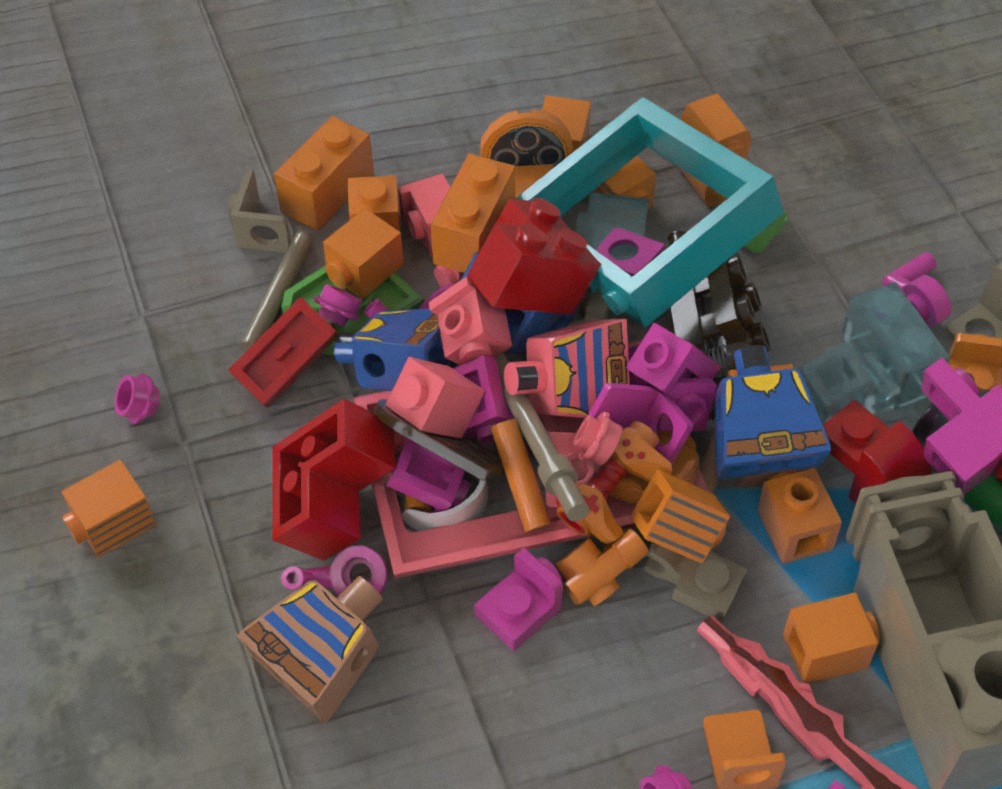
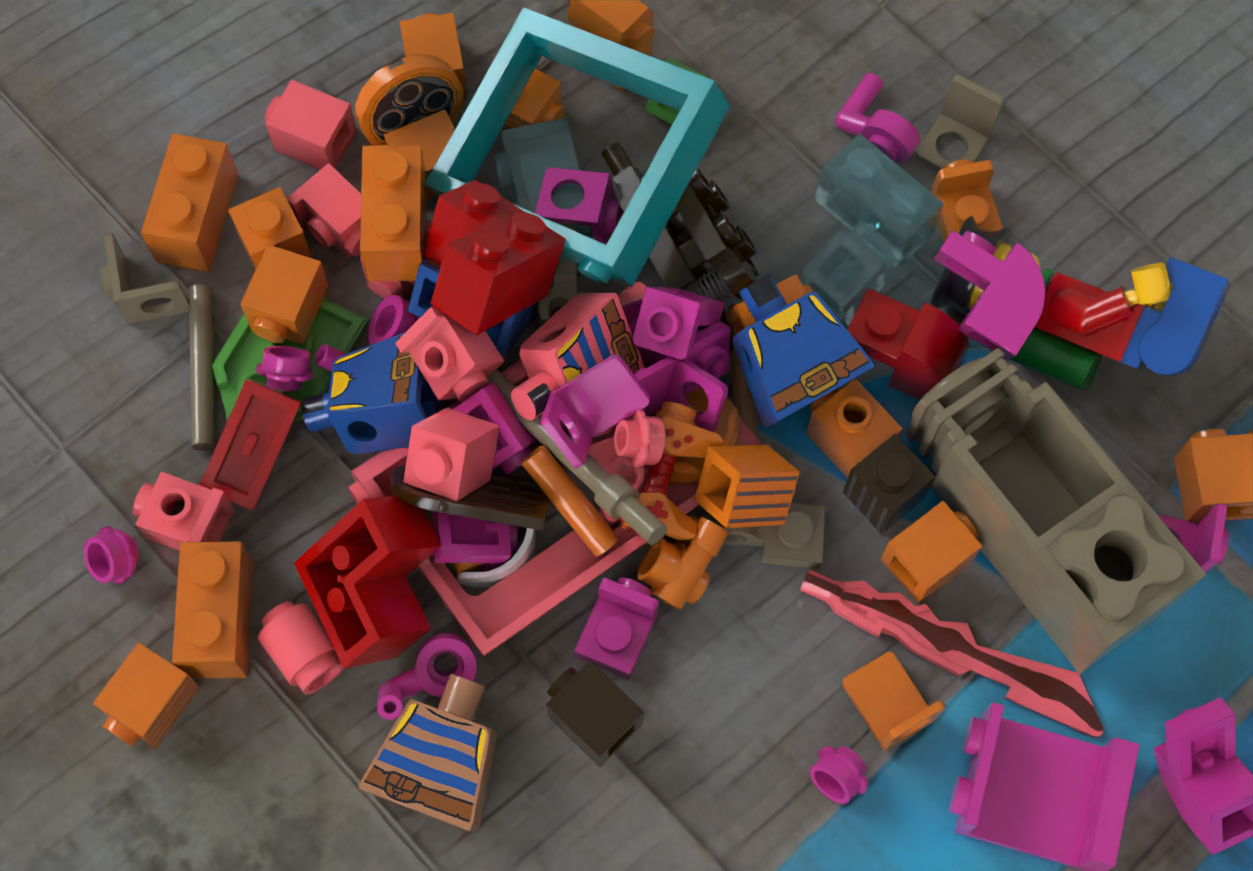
camera: 25 degrees left, 15 degrees up
none -> coral brick [133,472,235,551]
none -> orange piece [172,541,254,679]
none -> coral brick [258,601,344,695]
none -> coral brick [265,79,357,170]
none -> dark pink bracket [541,354,650,469]
none -> dark brown brick [546,660,644,768]
none -> dark brown brick [843,434,936,535]

